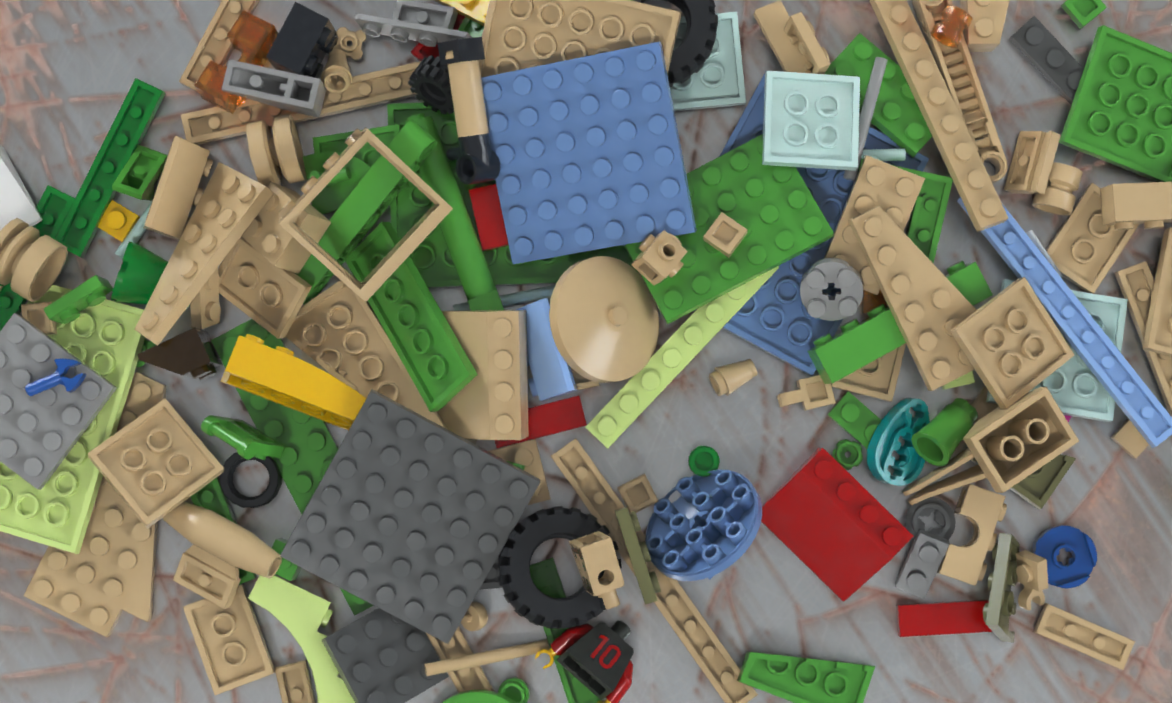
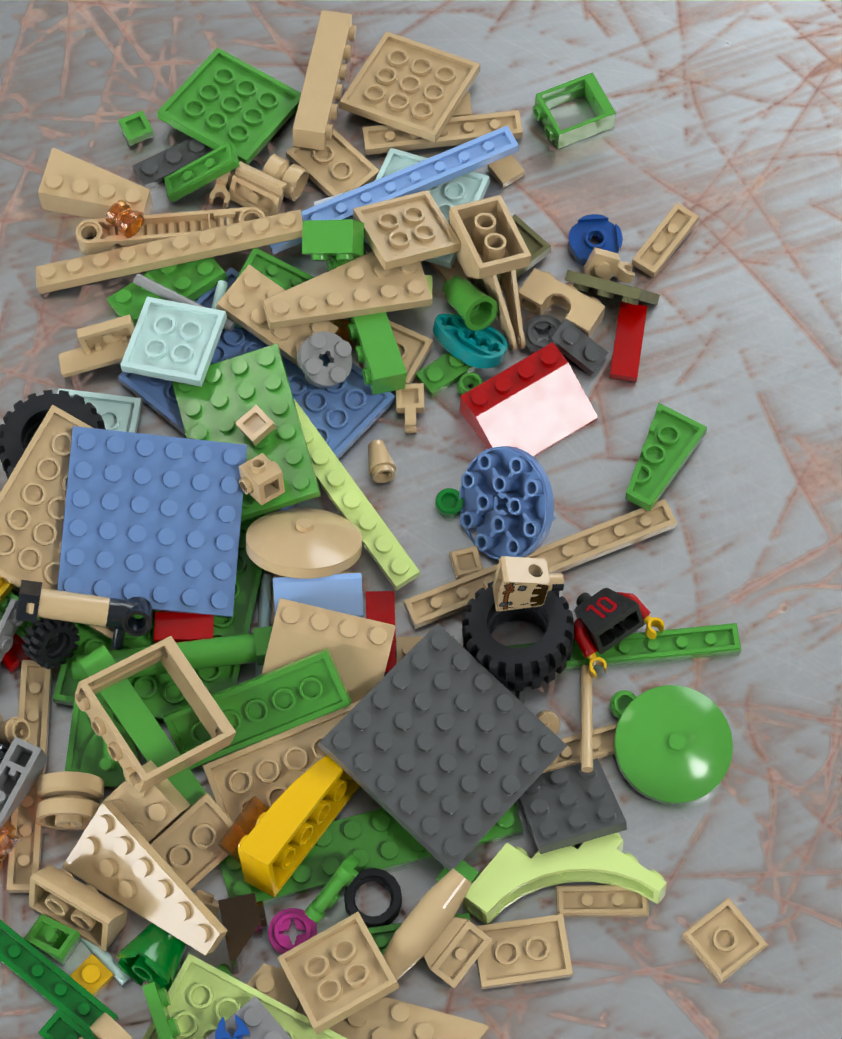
camera: 80 degrees left, 20 degrees down
olive plate [614,507,661,605] -> none
none -> bright green tile [164,141,240,202]
none -> tan plate [209,170,235,209]
none -> clear orange tile [218,796,269,864]
none -> dark pink gear [268,908,317,955]
none -> bright green brick [302,219,364,262]

